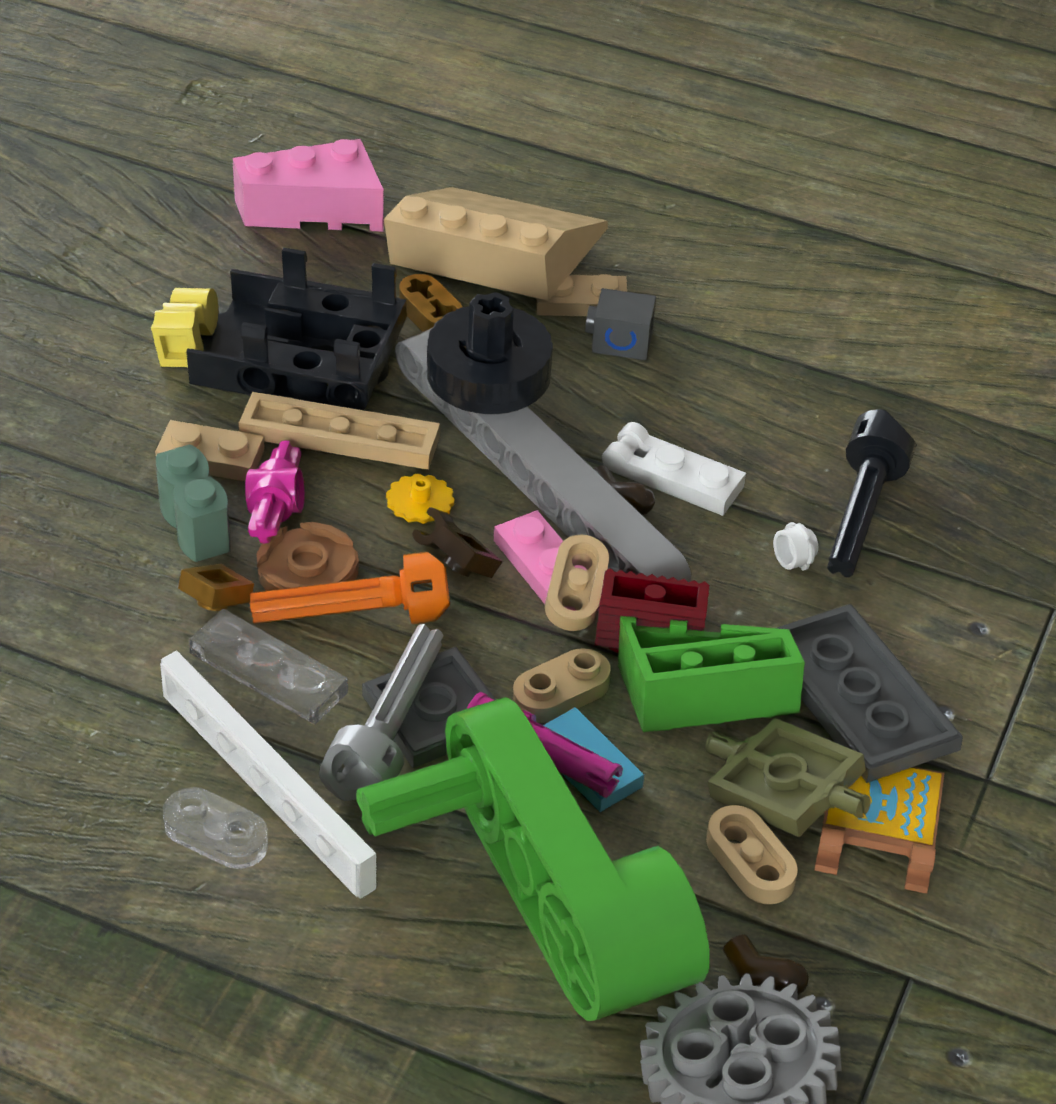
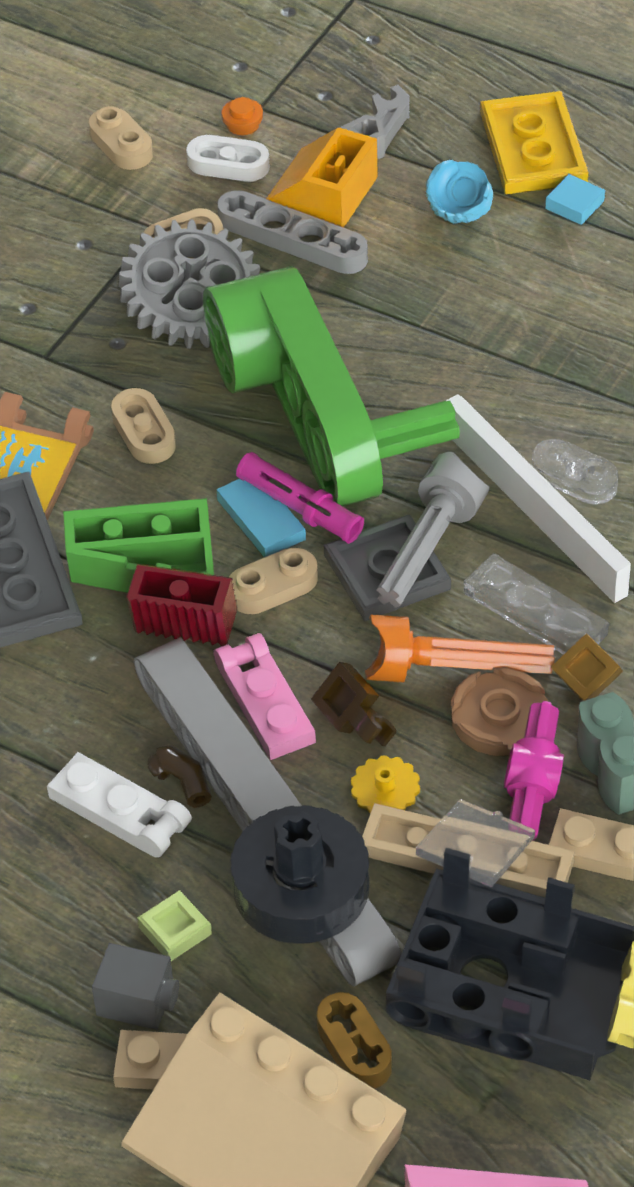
camera: 170 degrees left, 5 degrees up
tan plate [545,535,609,631] -> none
olive plate [705,718,871,837] -> none
dark brown arm [723,935,809,995] -> none
white plate [773,522,819,571] -> none
none -> yellowish green tile [137,890,212,961]
none -> clear piece [415,799,535,887]

